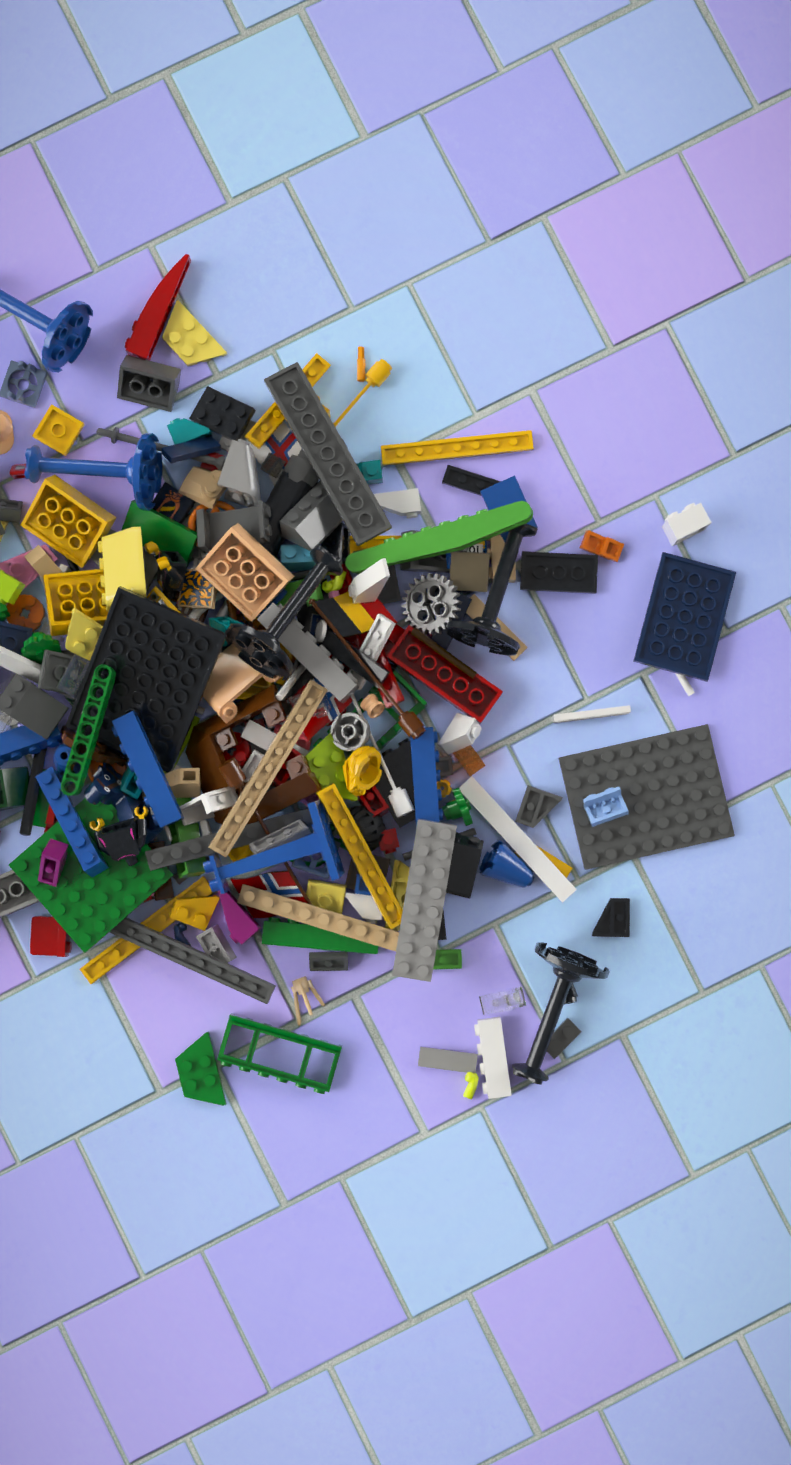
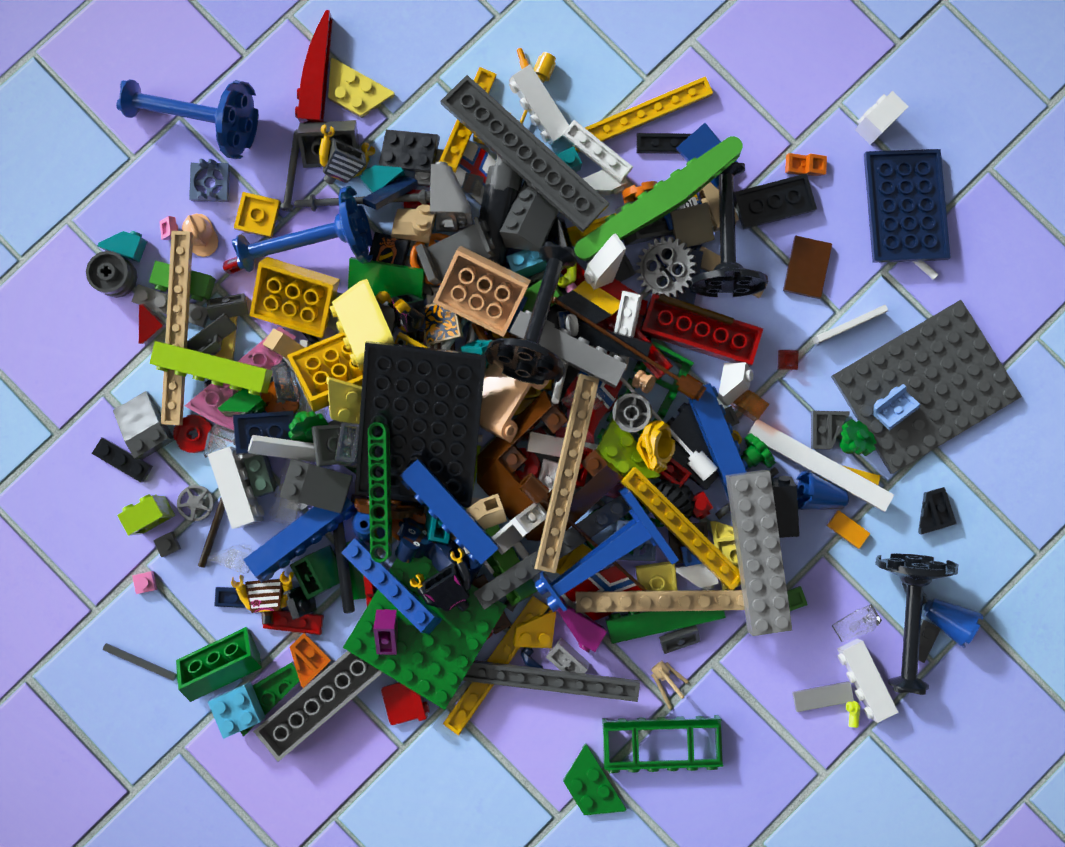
camera: 25 degrees left, 0 degrees up
light grey tile [249,819,310,855] -> none
none -> clear slope [271,362,300,402]
none -> dark grey bar [280,129,299,212]
none -> torso [319,124,376,185]
none -> white brick [509,64,569,145]
none -> white tile [562,120,633,183]
none -> orange plate [622,181,658,204]
none -> clear red tile [777,350,799,370]
none -> reddish brown tile [783,235,832,299]
none -> light orange tile [826,510,870,549]
none -> green plant [840,419,877,456]
none -> blue cone [923,598,983,648]

